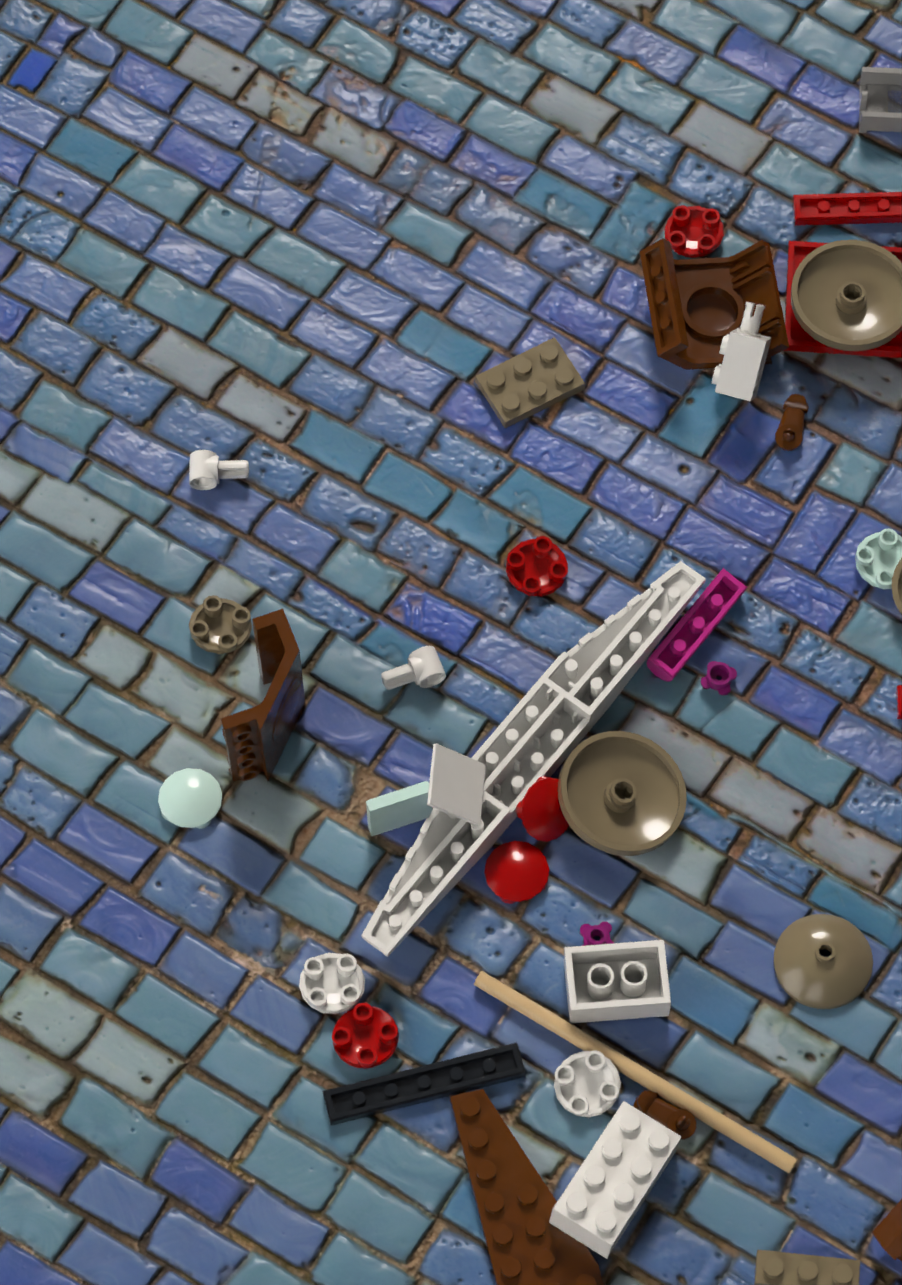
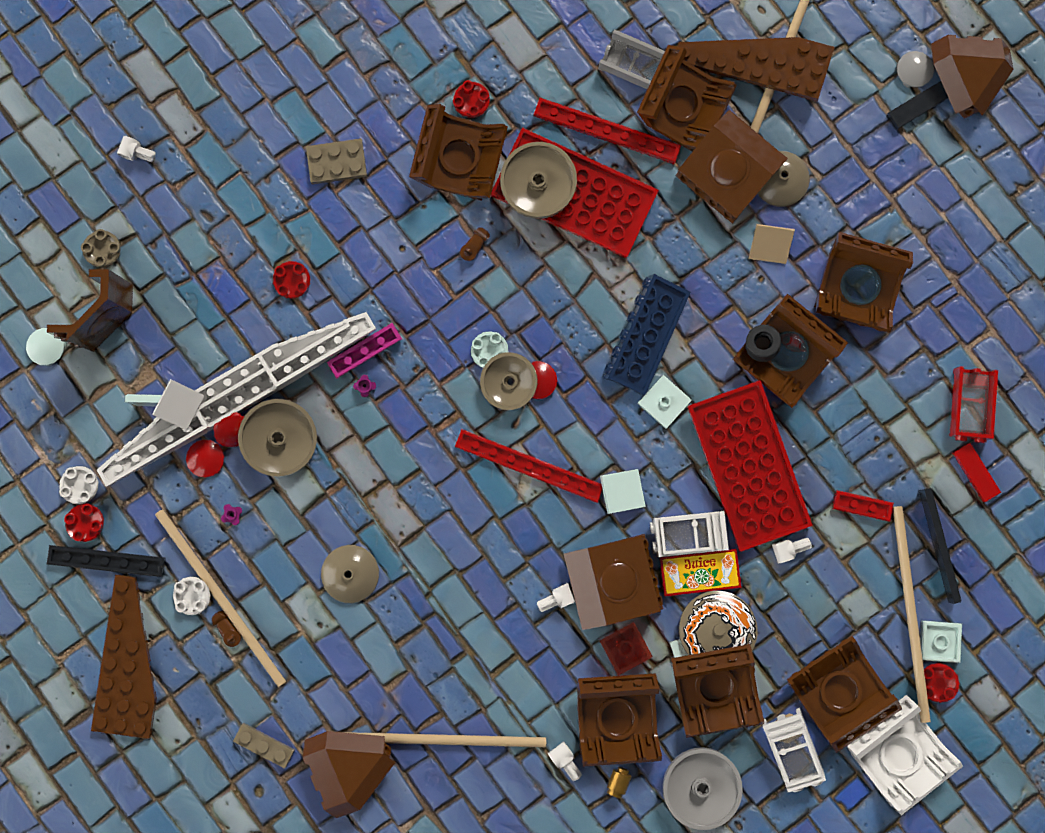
camera: 20 degrees right, 20 degrees up
white axle [381,646,446,690] -> none
white brick [549,1101,681,1259] -> none
white brick [564,940,671,1024] -> none
white brick [712,302,771,401] -> none

